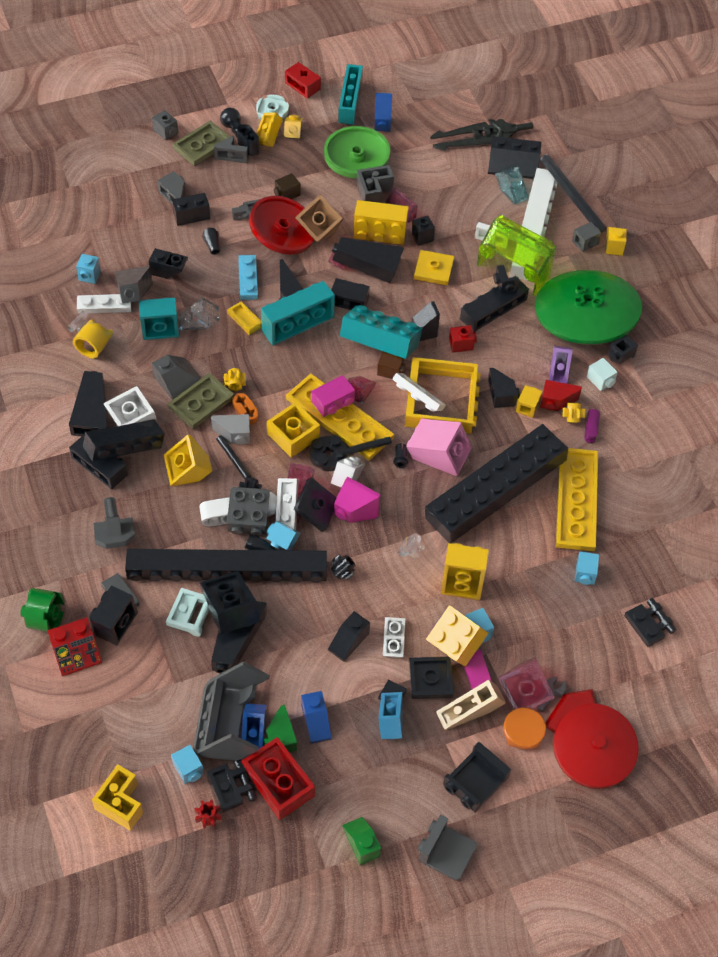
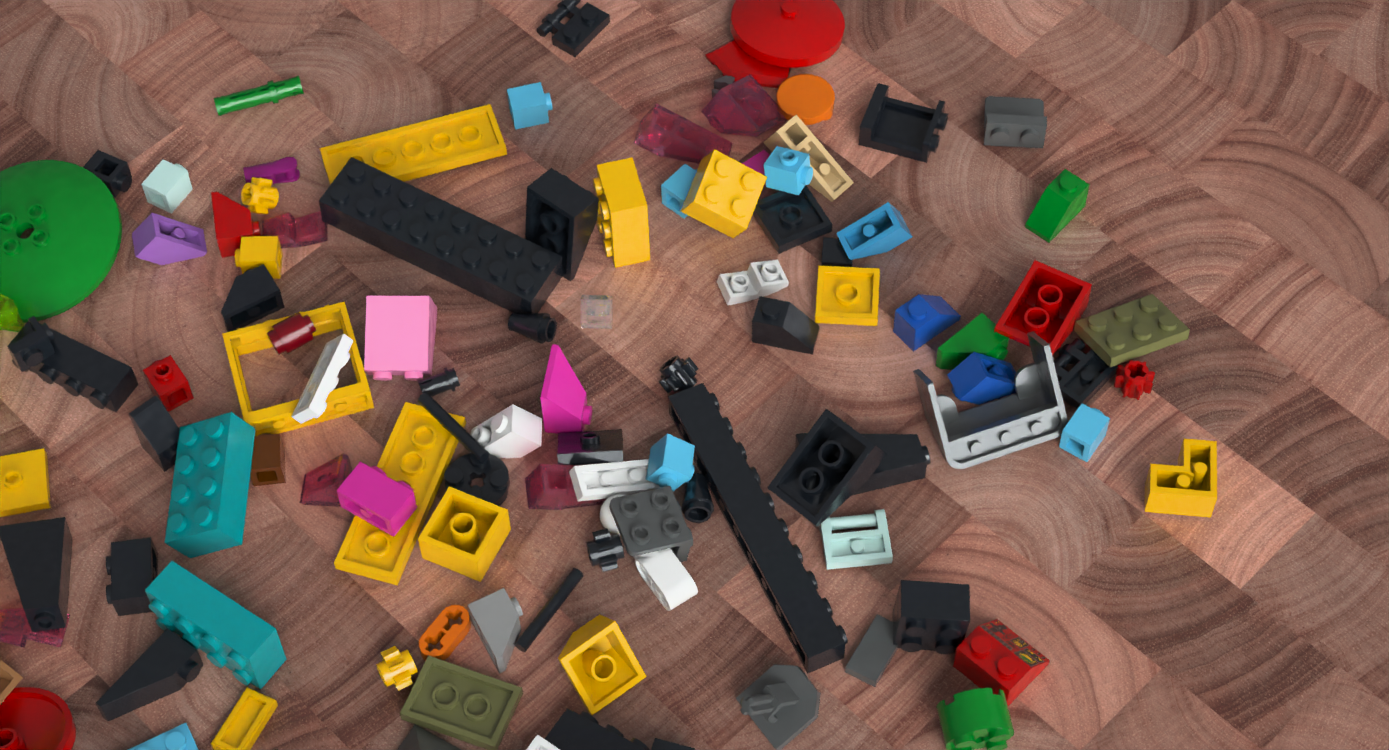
camera: 110 degrees left, 0 degrees up
none -> green pin [214,76,304,116]
none -> clear pink slope [262,211,328,248]
none -> dark red brick [267,312,316,355]
none -> black cone [508,313,557,344]
none -> black slope [525,168,599,281]
none -> clear pink slope [634,103,733,164]
none -> medium azure brick [764,146,813,195]
none -> yellow plate [815,265,880,326]
none -> olive plate [1074,294,1190,367]

